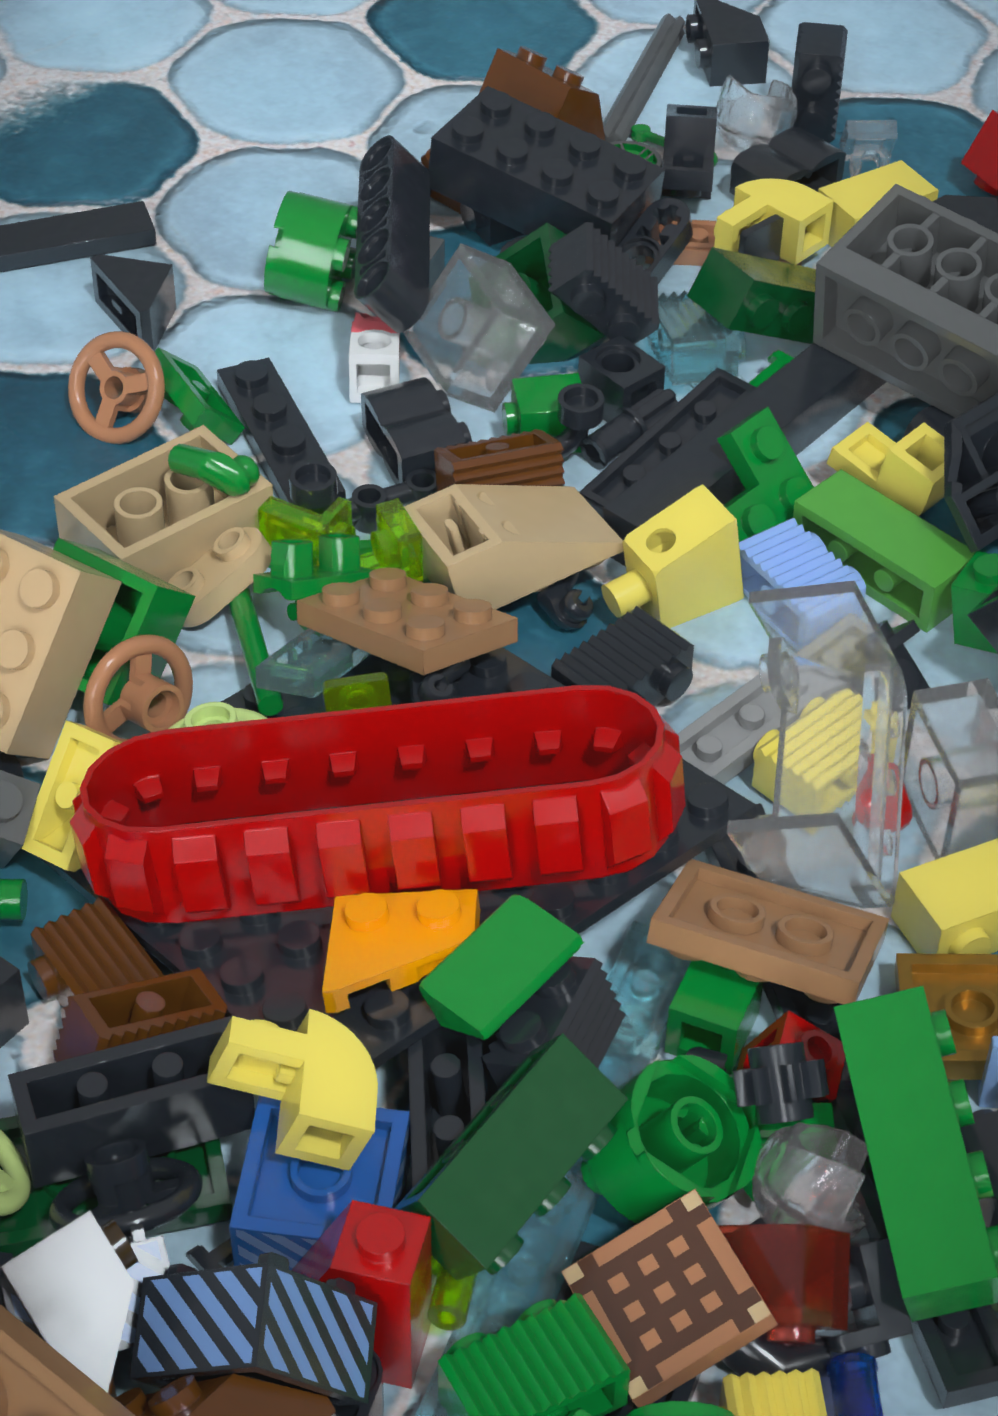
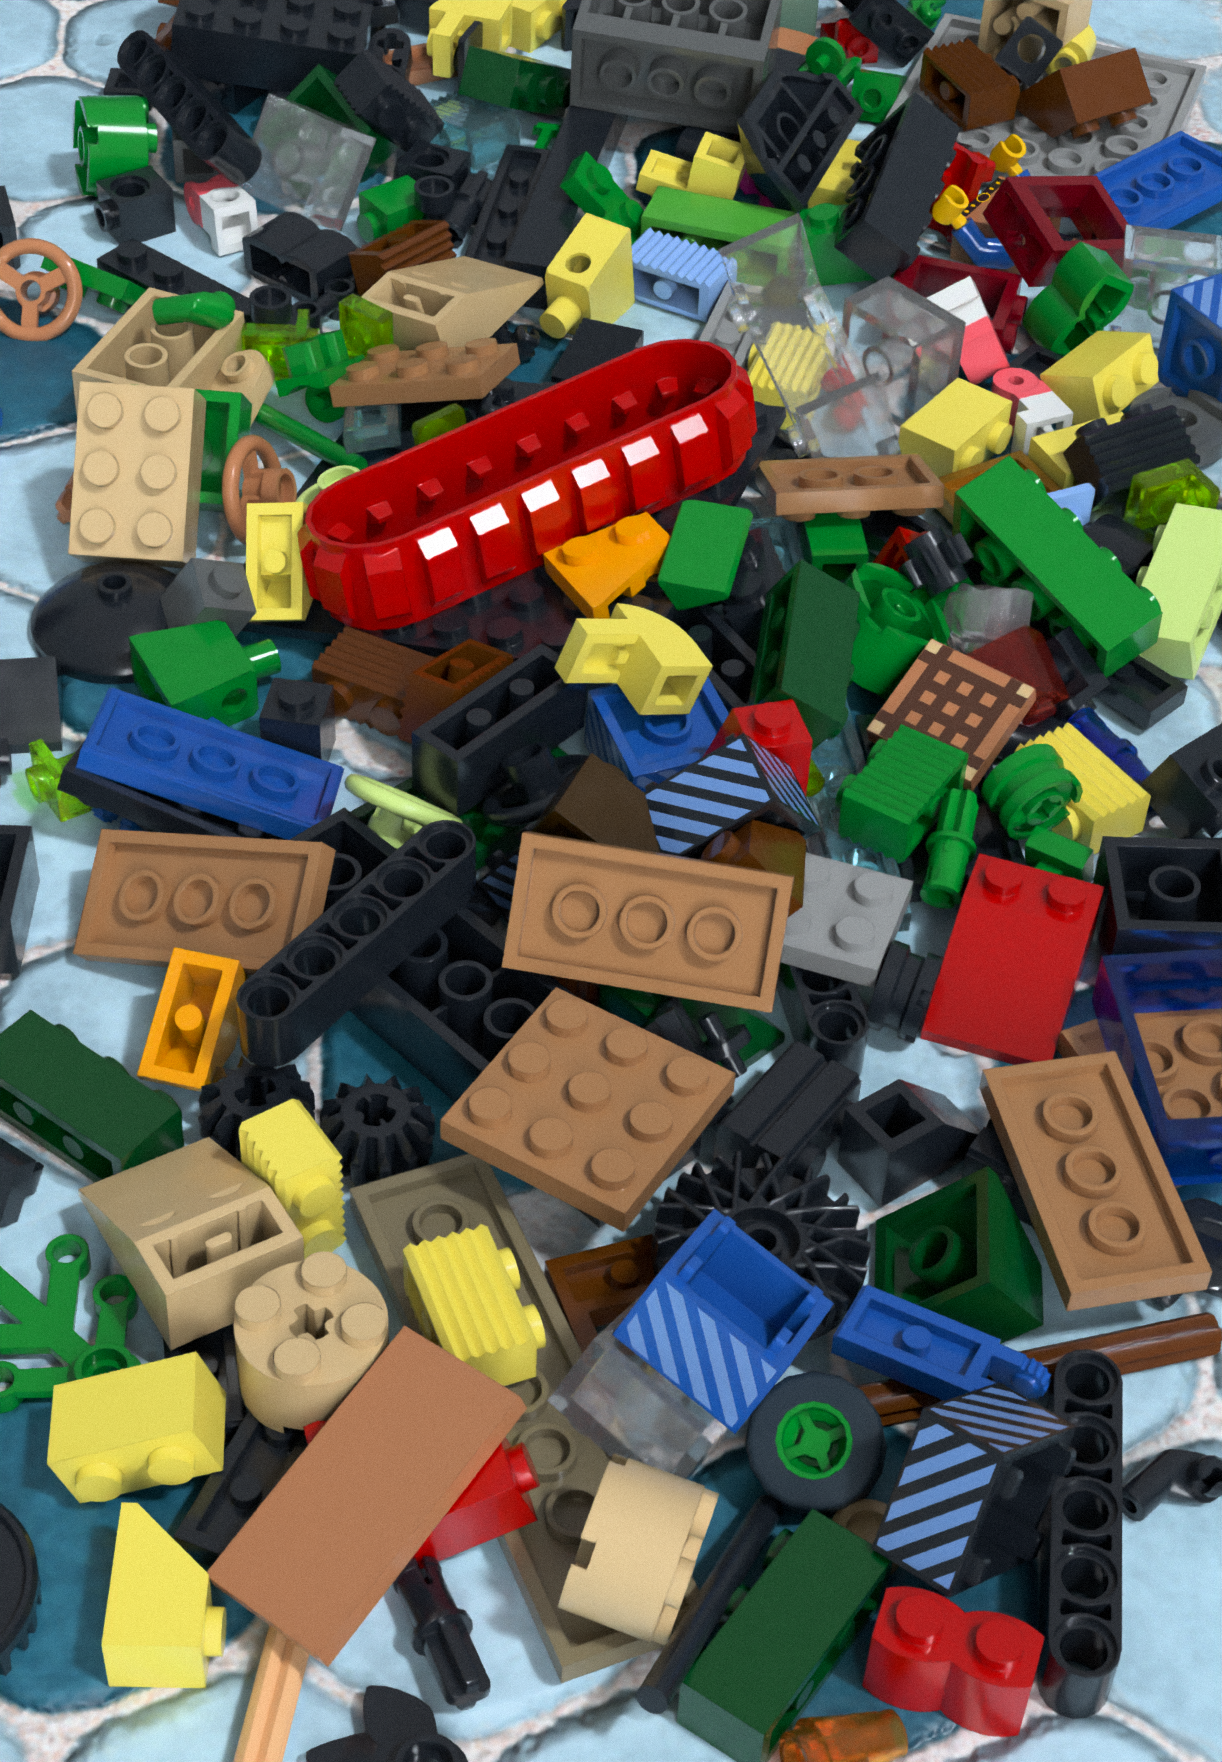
camera: 30 degrees left, 0 degrees up
none -> black brick [94,166,176,244]

